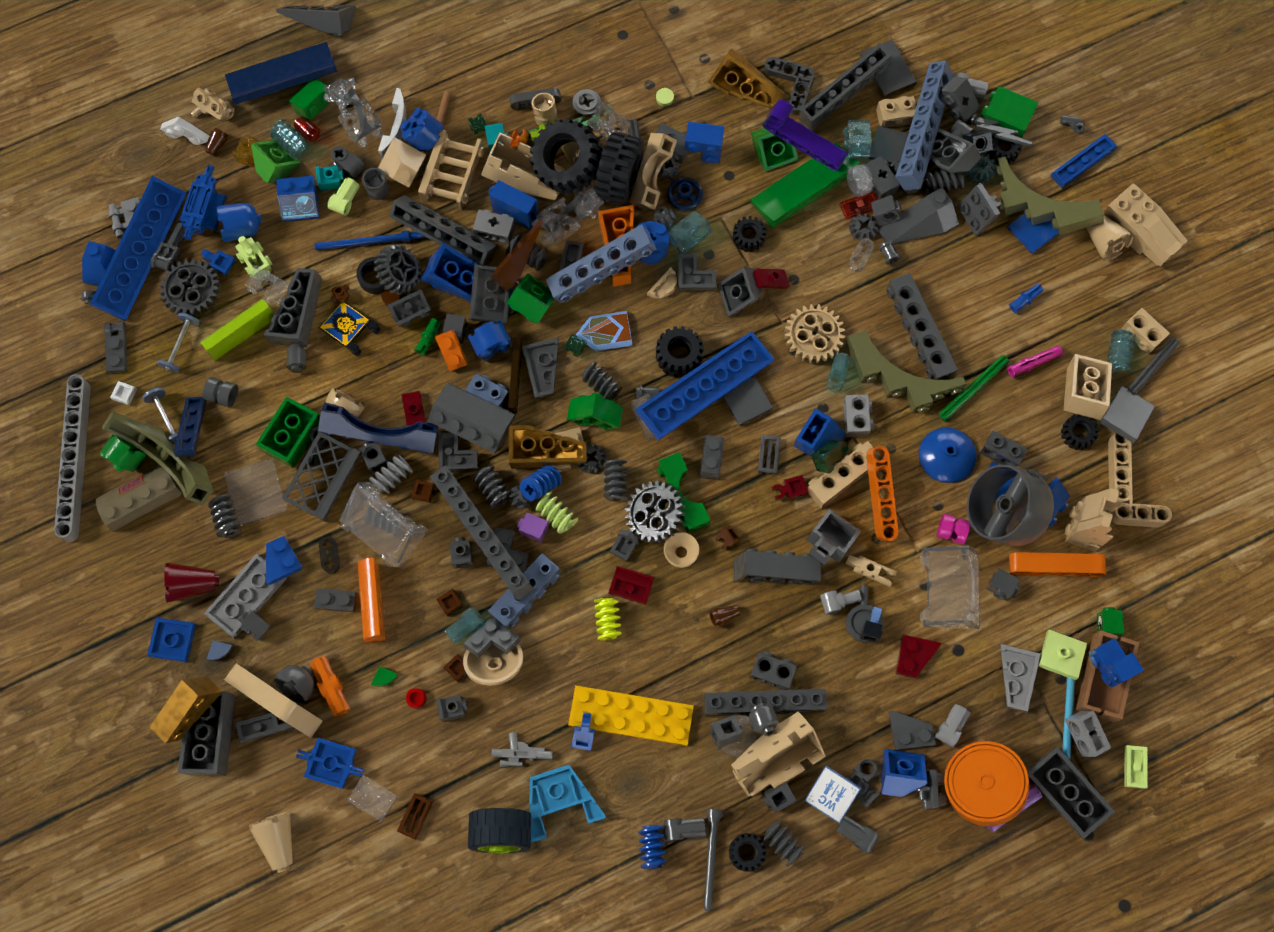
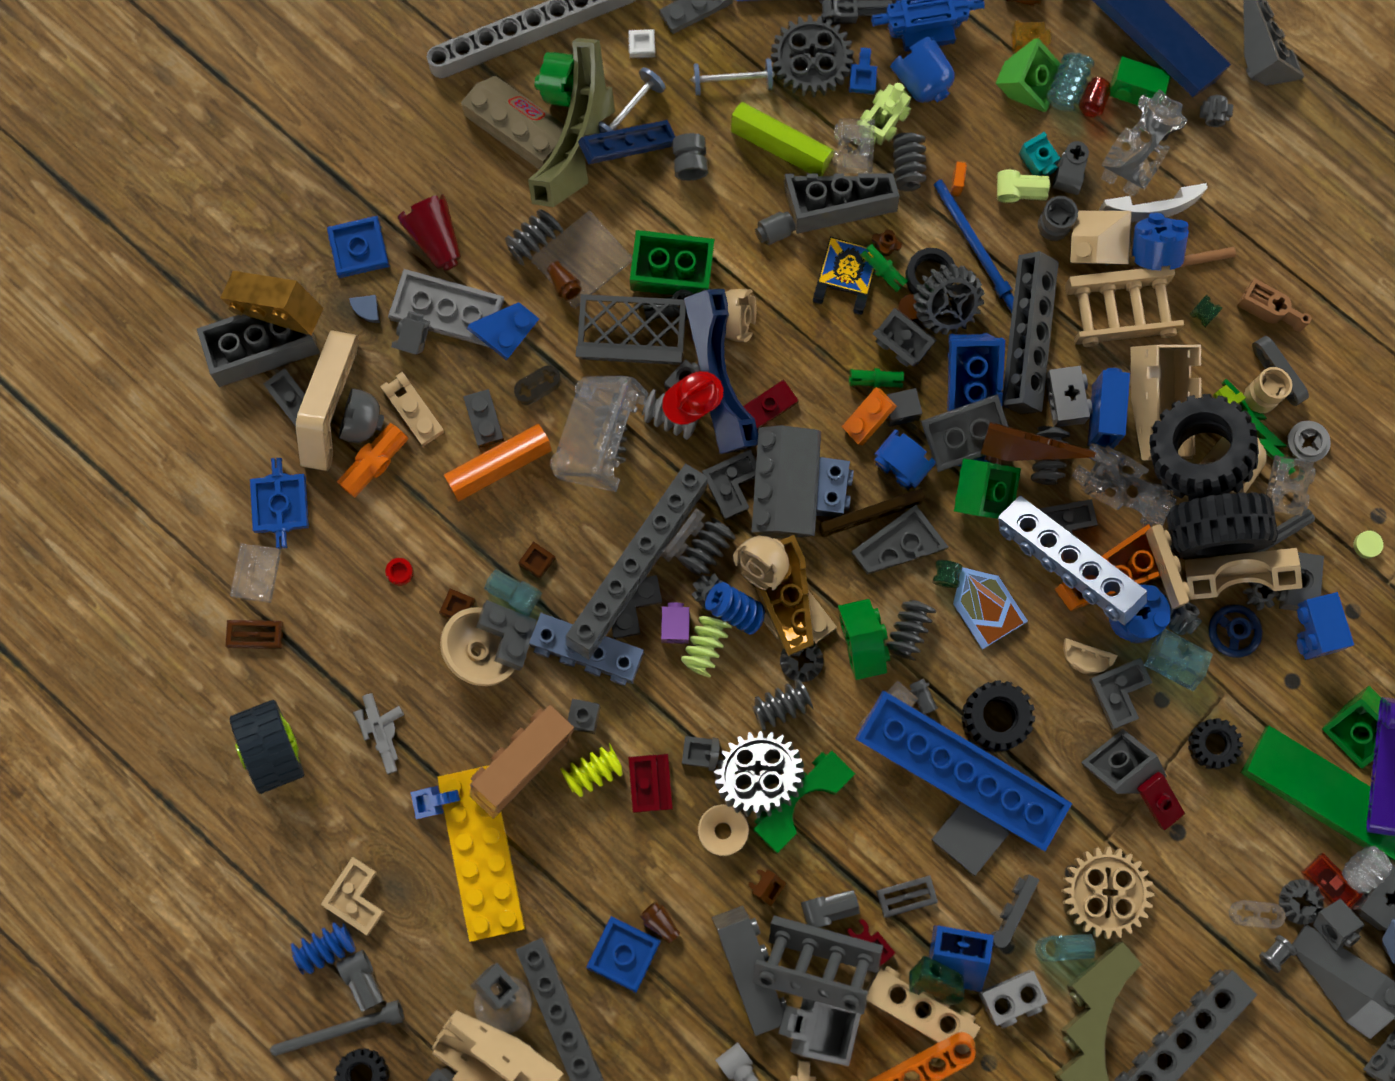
camera: 65 degrees right, 5 degrees up
tan cone [248,812,293,873] -> none
slope [276,176,319,222] -> none
green tile [371,666,398,687] -> none
reddish brown tile [411,479,435,503] -> none
dark grey brick [436,695,468,722] -> none
dark grey brick [450,537,473,568] -> none
teal brick [485,123,508,152] -> none
orange piece [509,128,529,149] -> none
dark azure wing [529,765,606,843] -> none
dark grey brick [700,435,724,480] -> none
dark grey head [749,703,779,736] -> none
dark grey brick [750,652,797,690] -> none
none -> tan plate [321,857,384,936]
none -> tan plate [380,372,444,447]
none -> medium nougat piece [469,705,574,819]
none -> reddish brown cone [547,261,582,301]
none -> dark grey brick [567,698,601,734]
none -> blue tile [586,916,661,993]
none -> clear plate [661,508,705,562]
none -> red piece [662,371,723,425]
none -> tan cylinder [733,536,789,590]
none -> dark grey fence [753,916,883,1015]
none -> dark grey piece [801,890,860,927]
none -> green pin [860,244,908,292]
none -> dark grey piece [893,133,927,191]
none -> orange tile [950,161,967,197]
none -> dark grey plate [990,874,1039,948]
none -> tan tile [1145,524,1190,609]
none -> dark grey gear [1200,95,1233,127]
none -> medium nougat piece [1237,278,1312,332]

